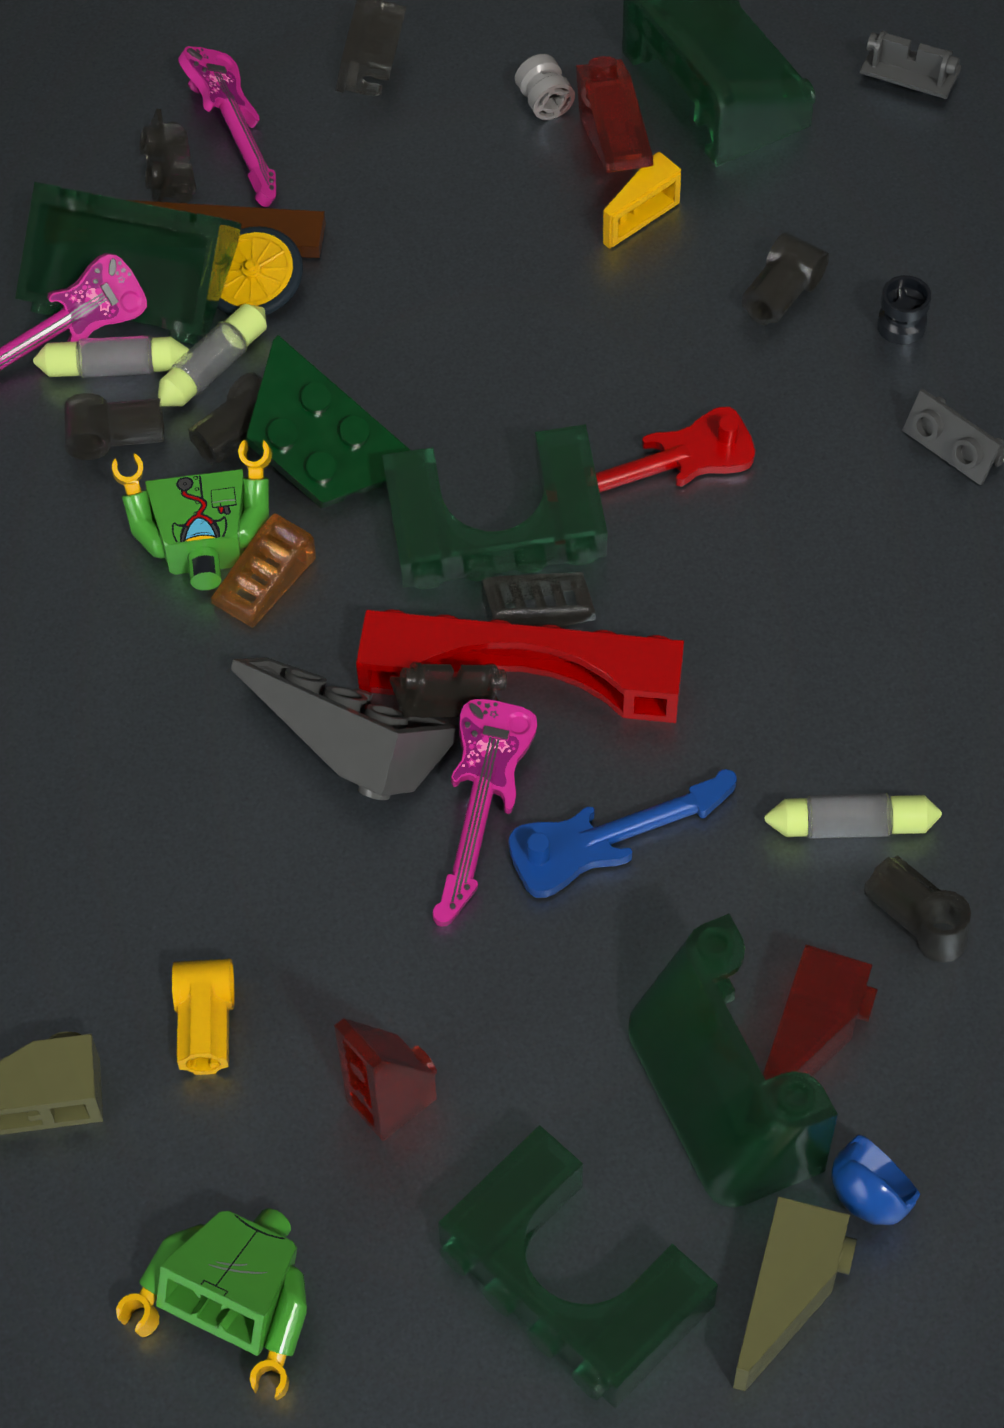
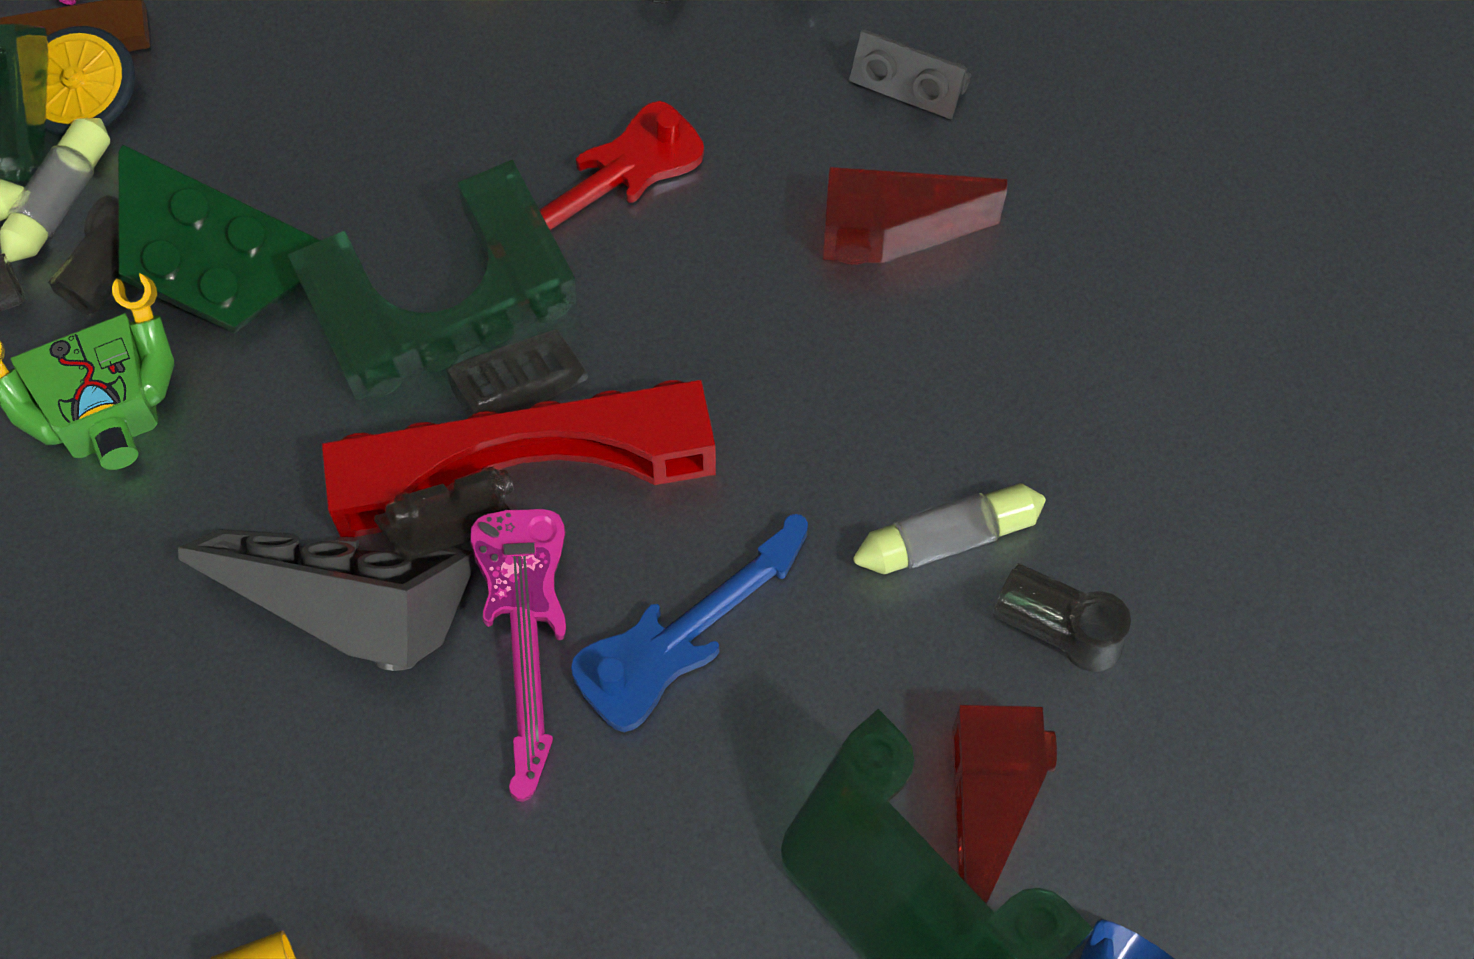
camera: 20 degrees left, 5 degrees up
clear orange slope [211,513,316,628] -> none
none -> clear red slope [823,167,1007,265]

